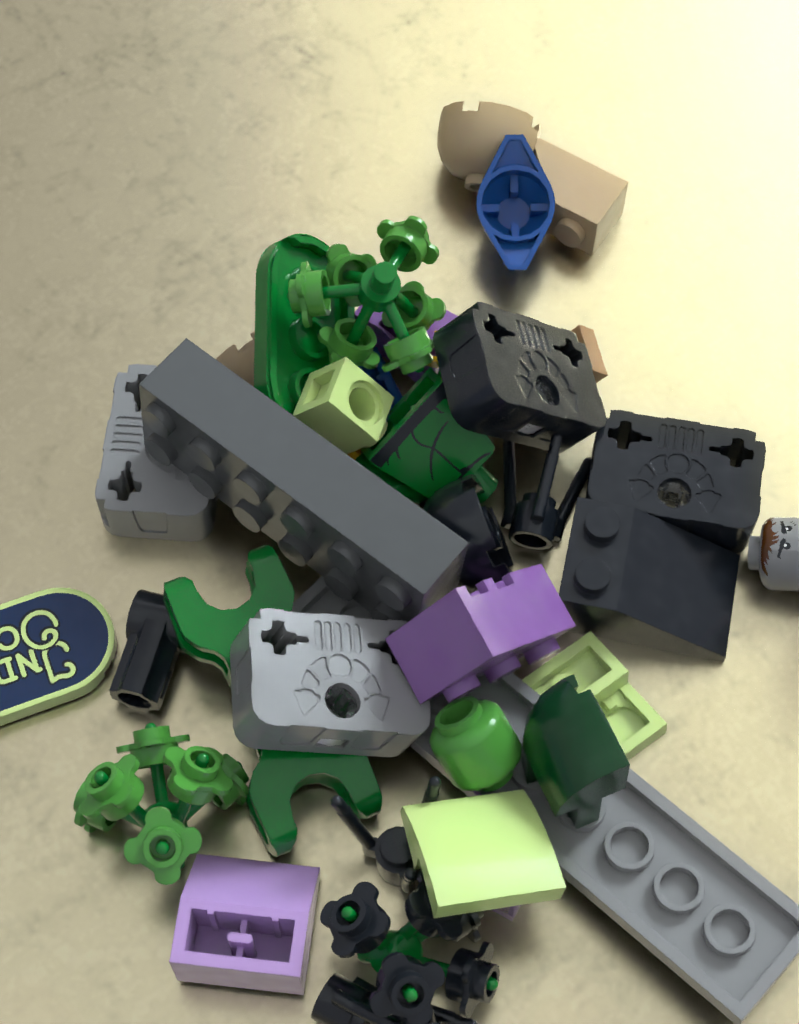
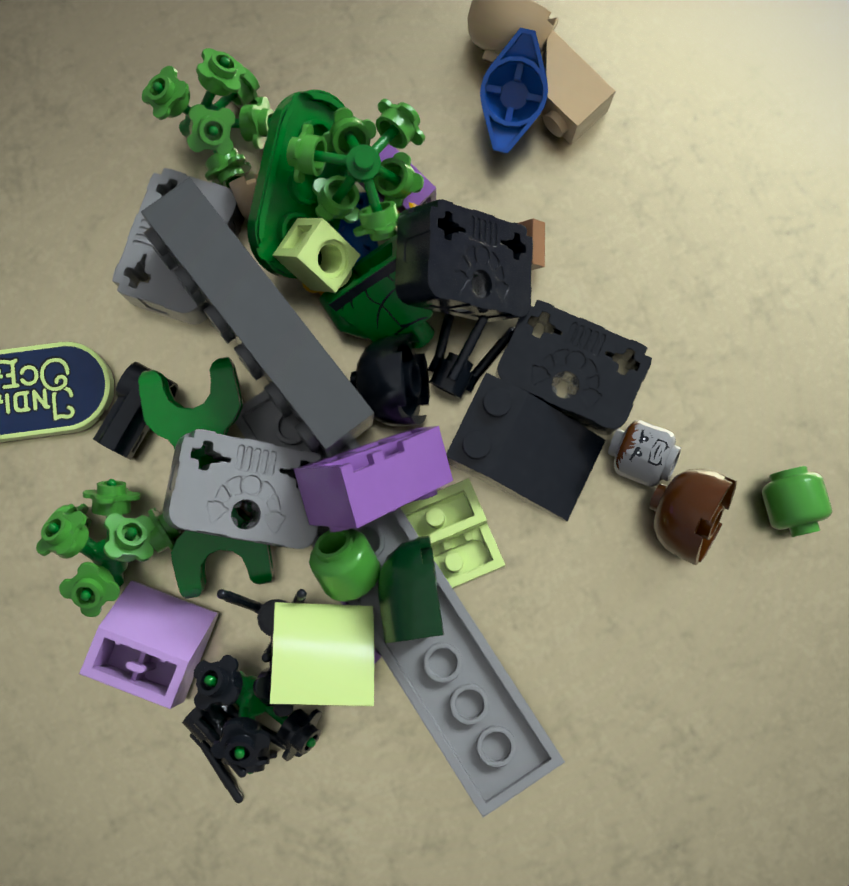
camera: 15 degrees right, 20 degrees up
none -> bright green plant [142,48,274,188]

